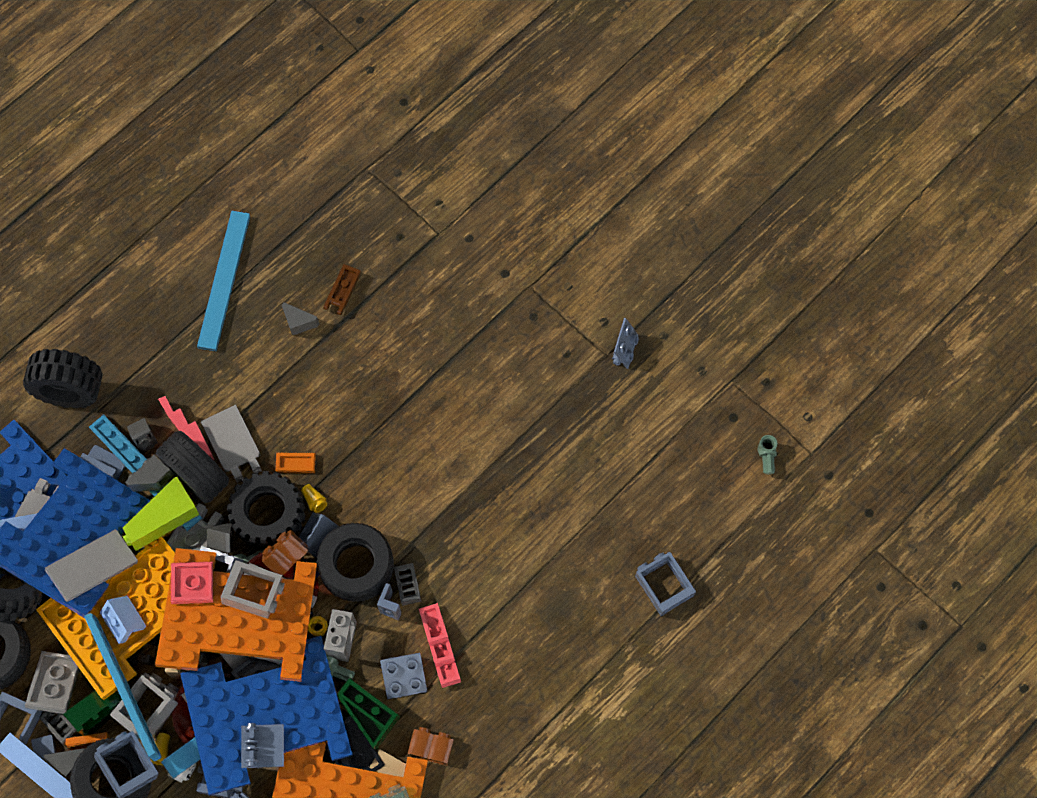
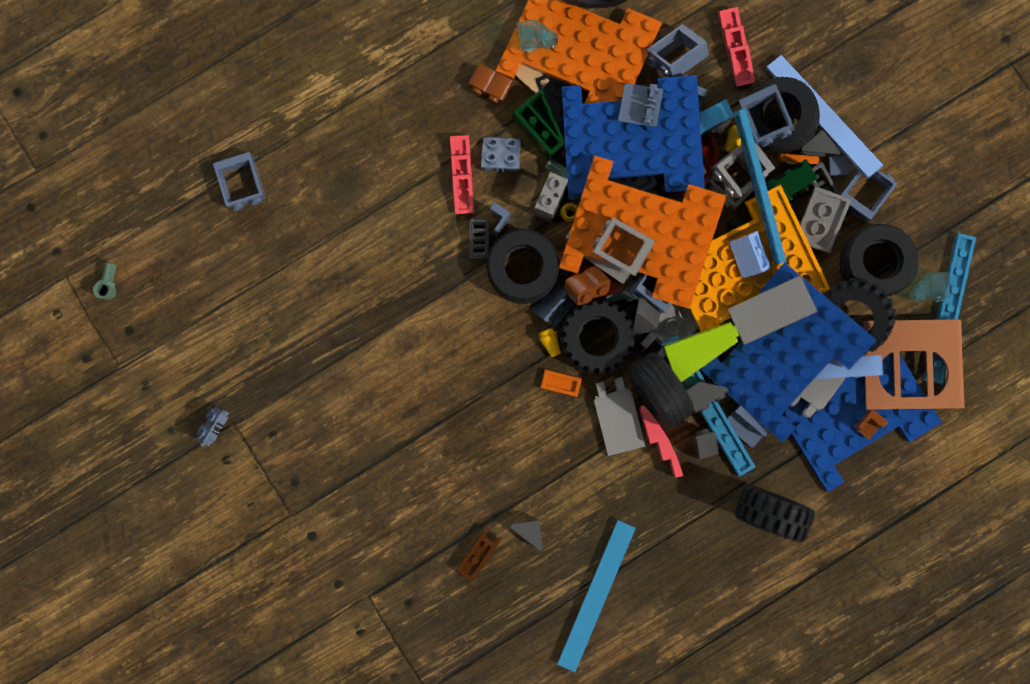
camera: 165 degrees left, 15 degrees up
coral tile [171,562,213,604] -> none

